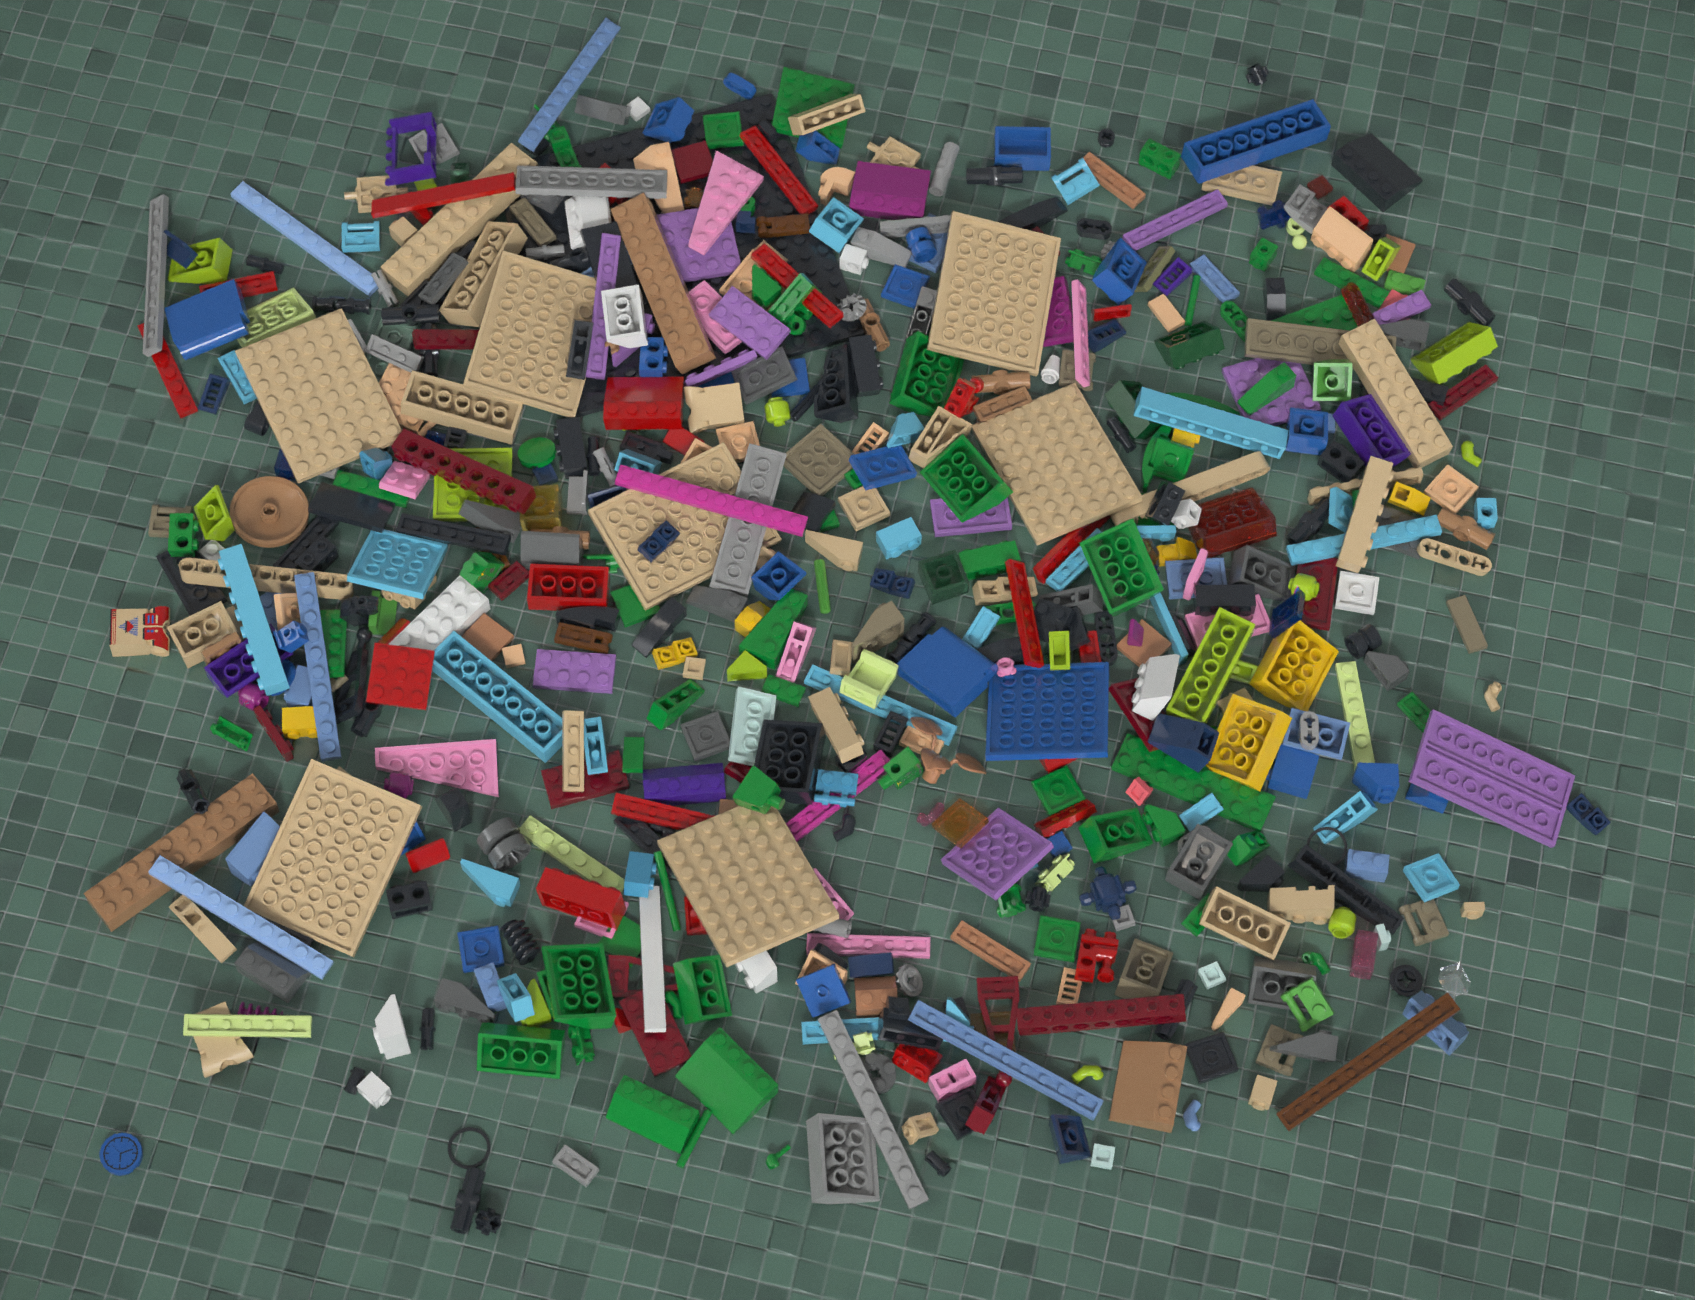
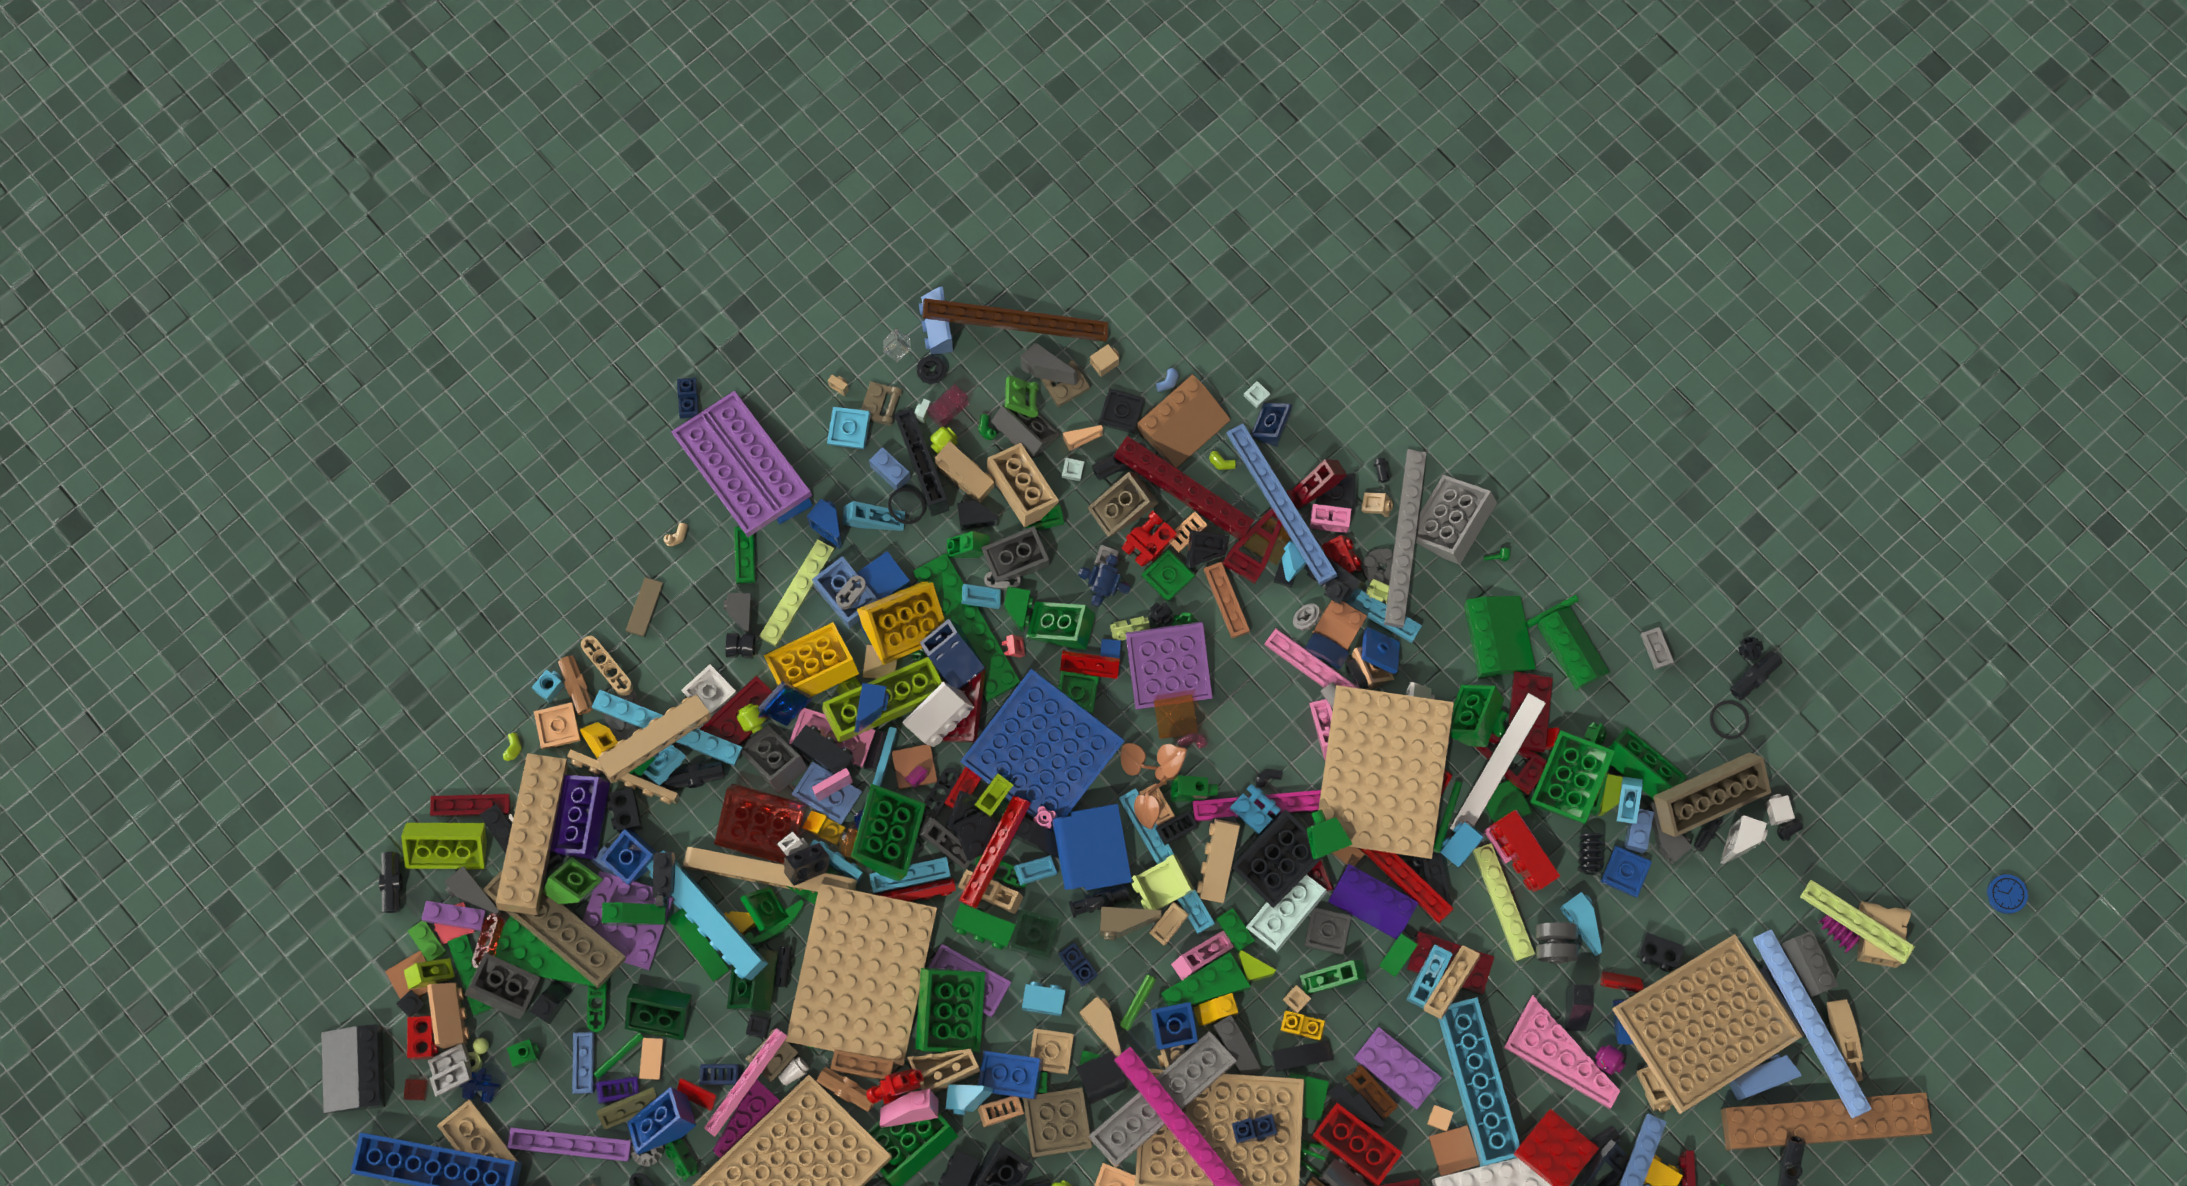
camera: 145 degrees left, 10 degrees up
none -> dark grey slope [464,953,540,1020]
none -> black hinge [652,852,675,908]
none -> black tile [746,1015,770,1039]
none -> blue slope [855,683,889,732]
none -> bright pink slope [880,1089,938,1128]
none -> black wing [1186,530,1227,568]
none -> dark tan brick [1653,753,1771,837]

